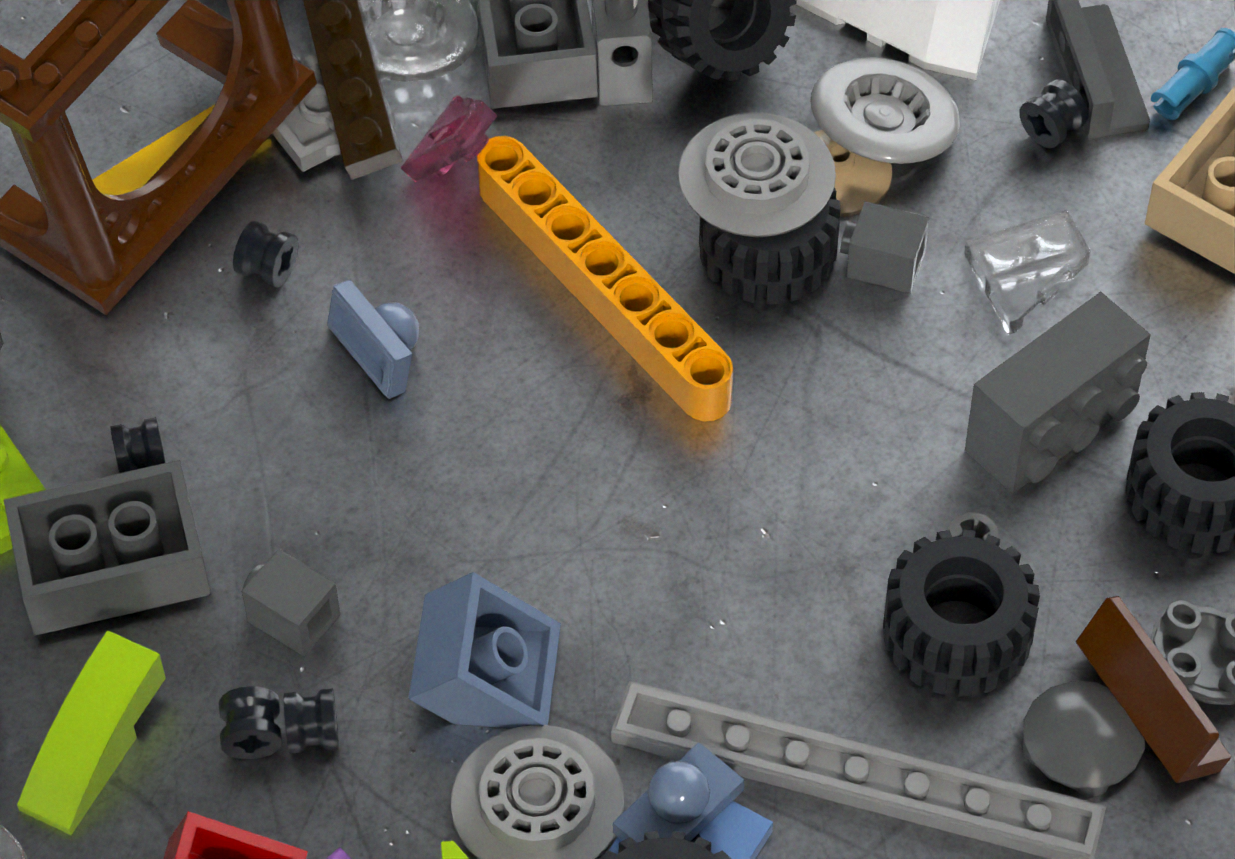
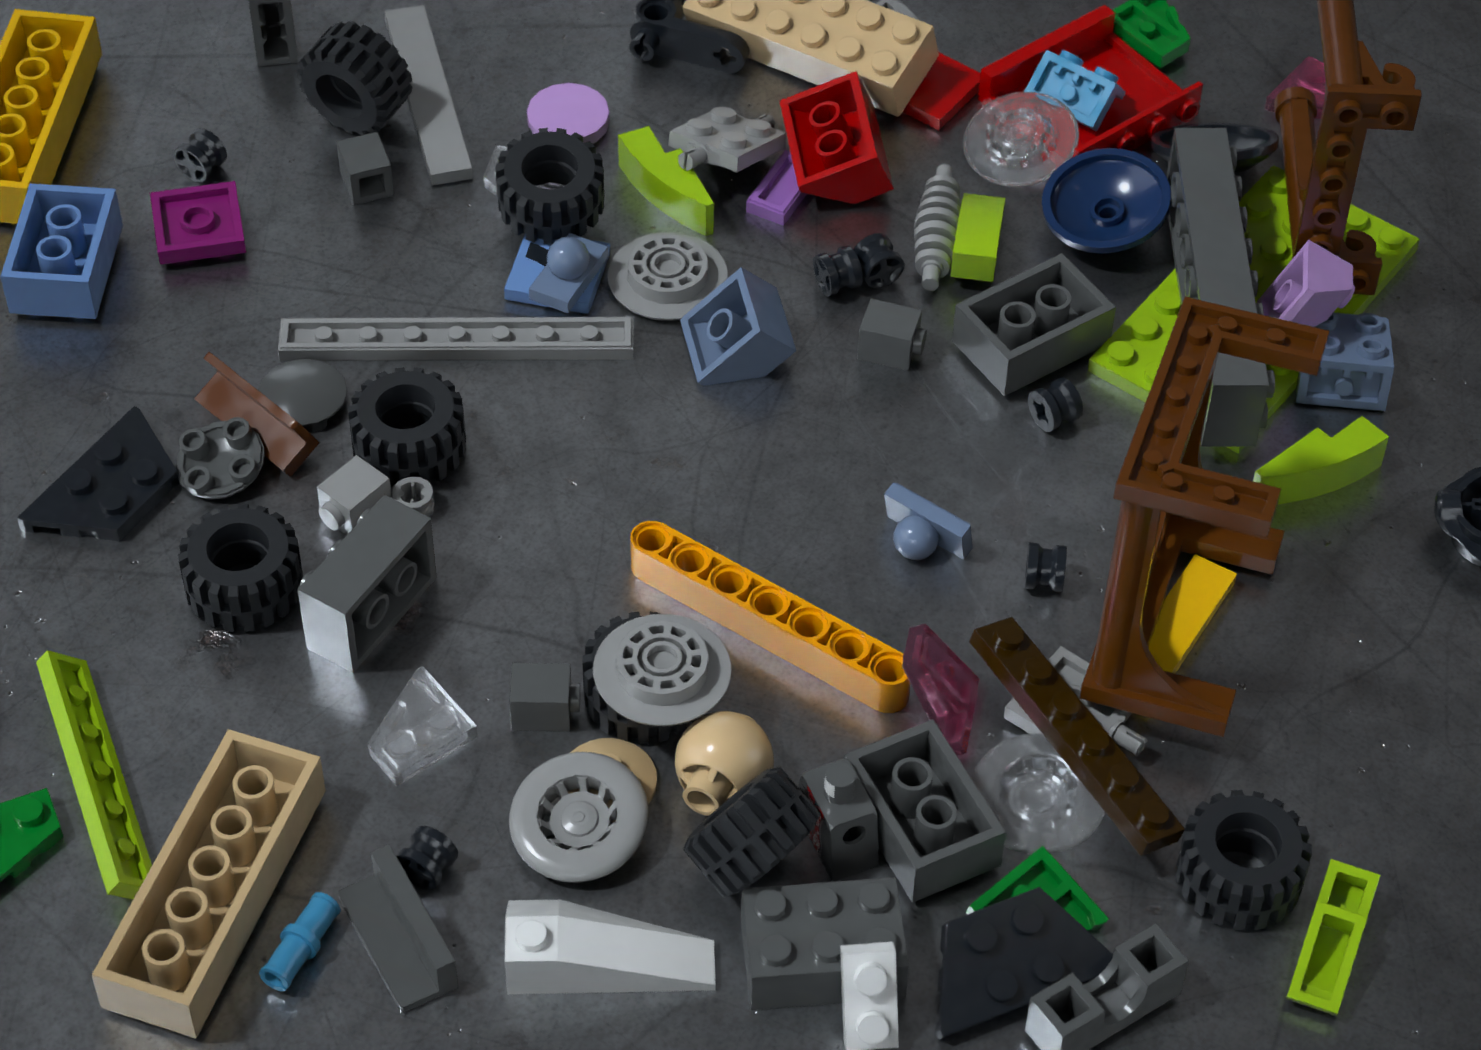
camera: 160 degrees right, 5 degrees down
none -> light grey brick [317,455,392,535]
none -> tan brick [675,711,774,816]
none -> light grey piece [914,164,960,291]

